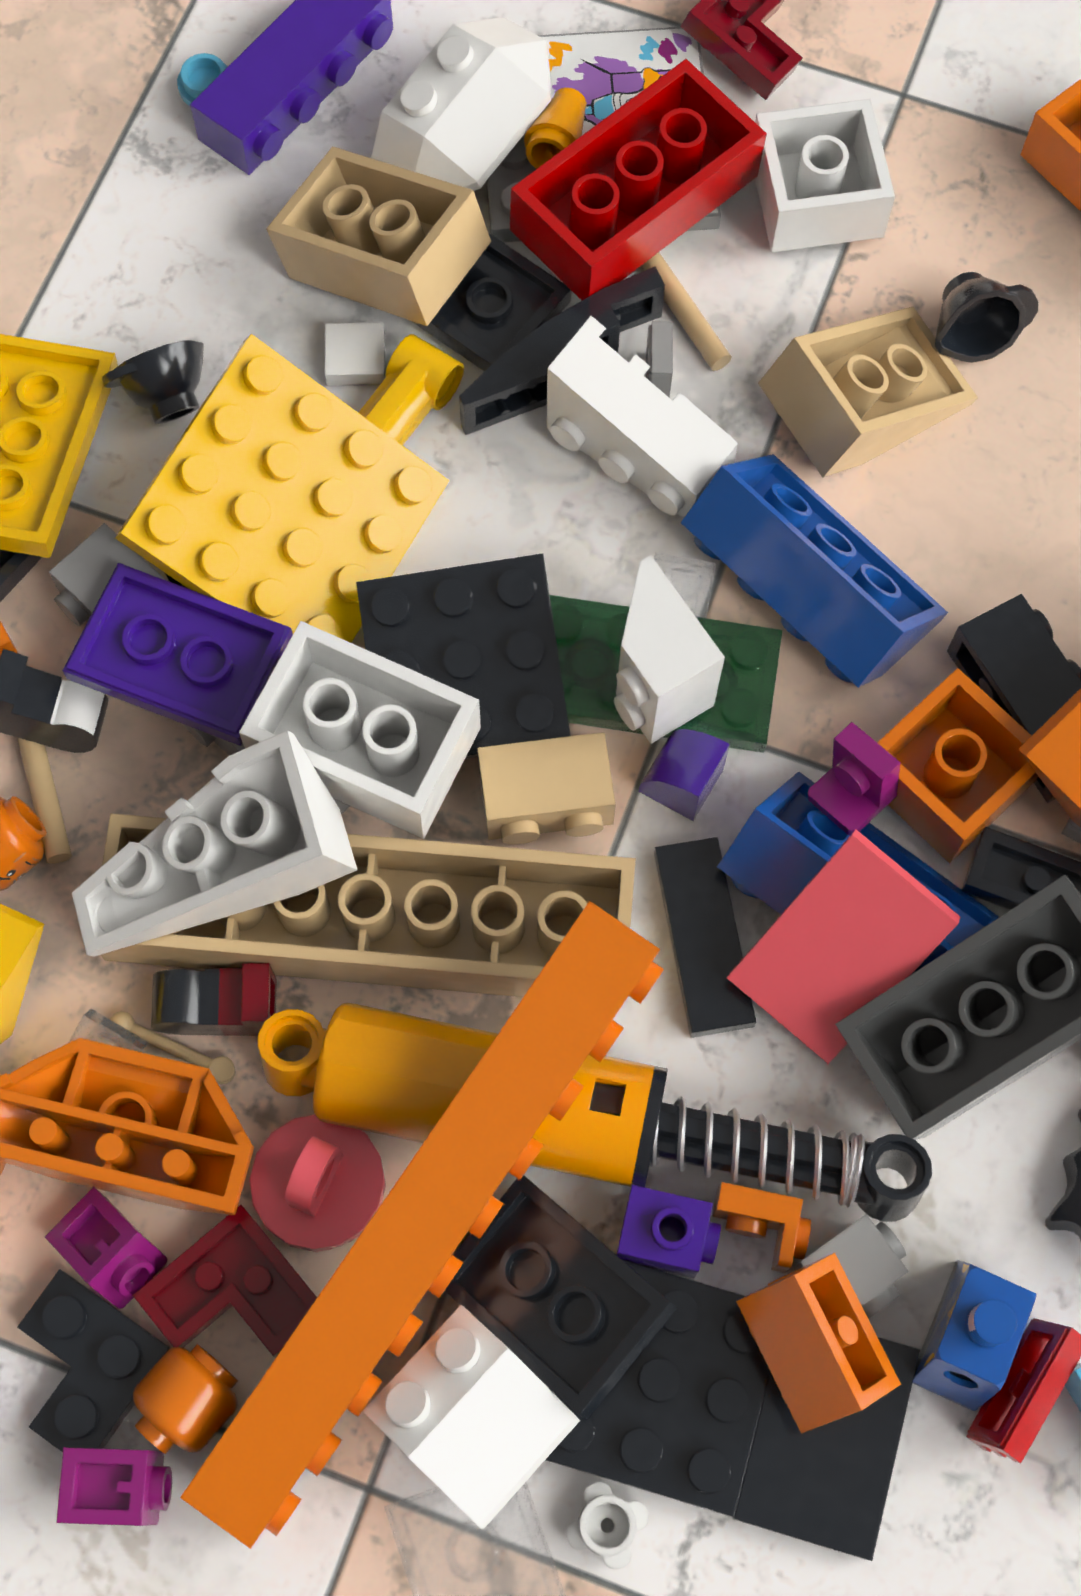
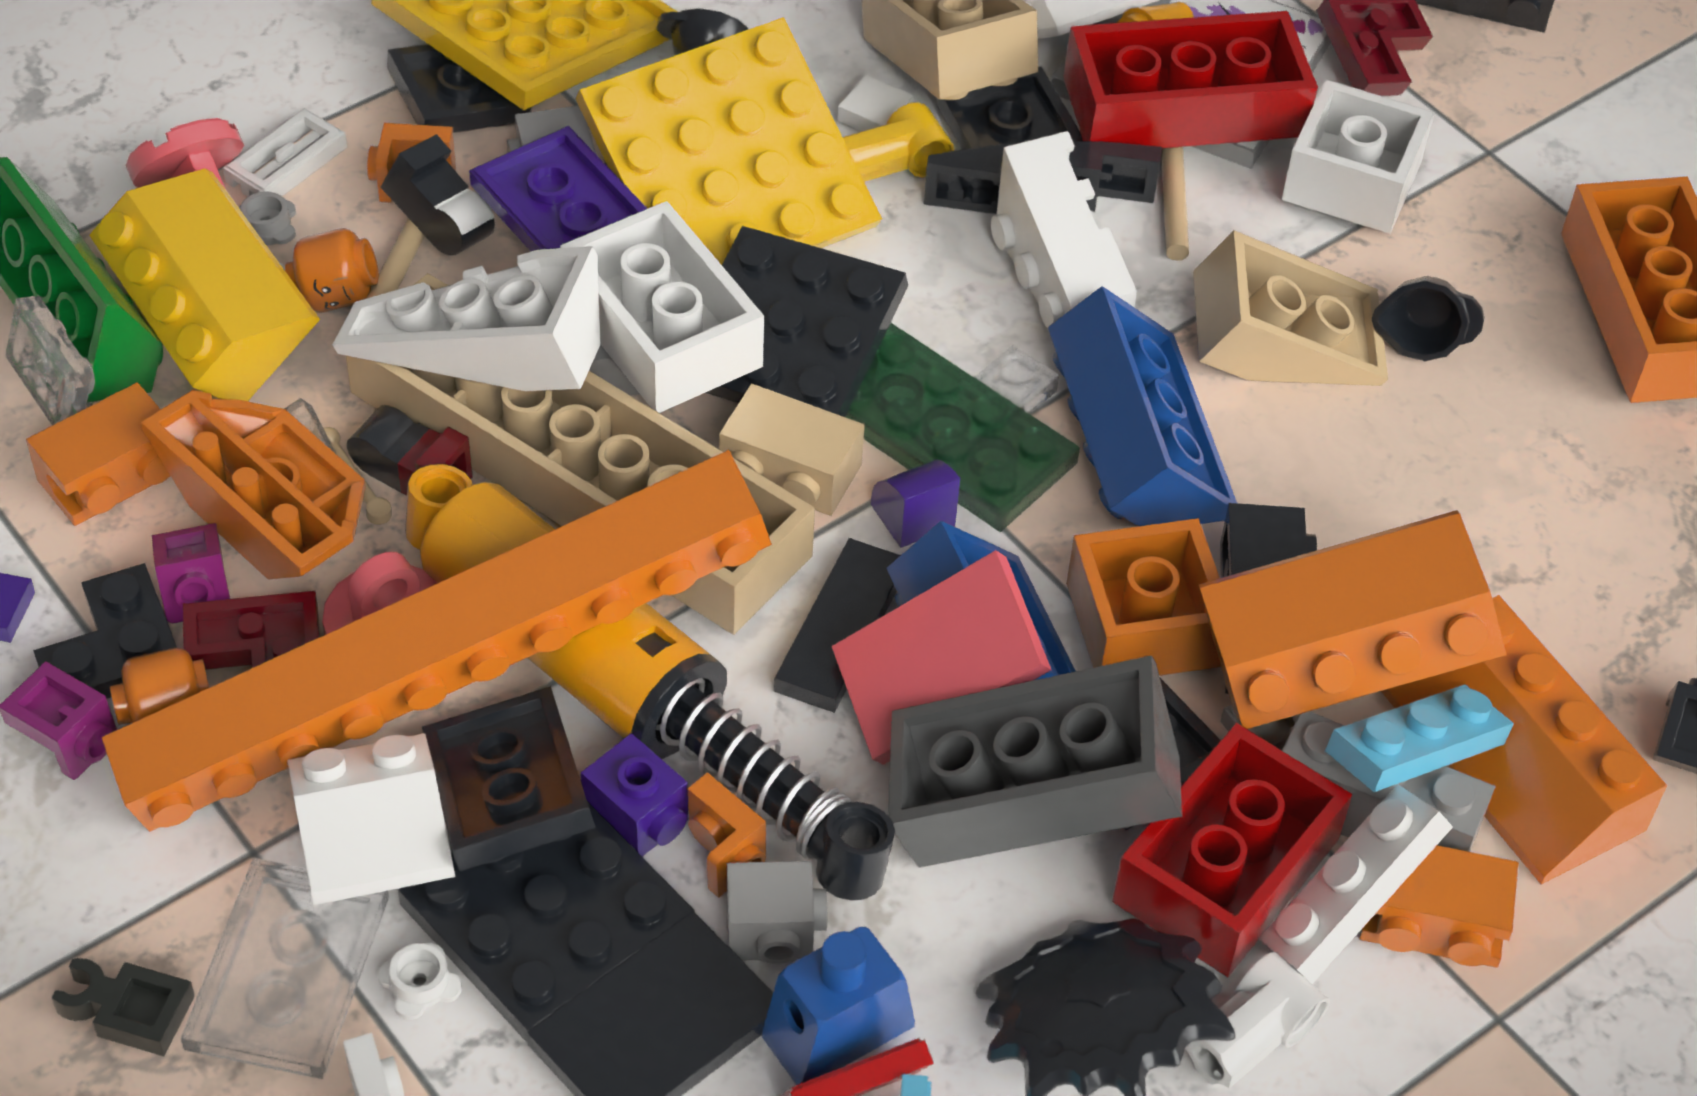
camera: 30 degrees right, 20 degrees down
white slope [614,555,725,744] -> none
light grey tile [646,321,673,398] -> none
orange brick [736,1253,901,1434] -> none
magenta bracket [808,722,901,836] -> none

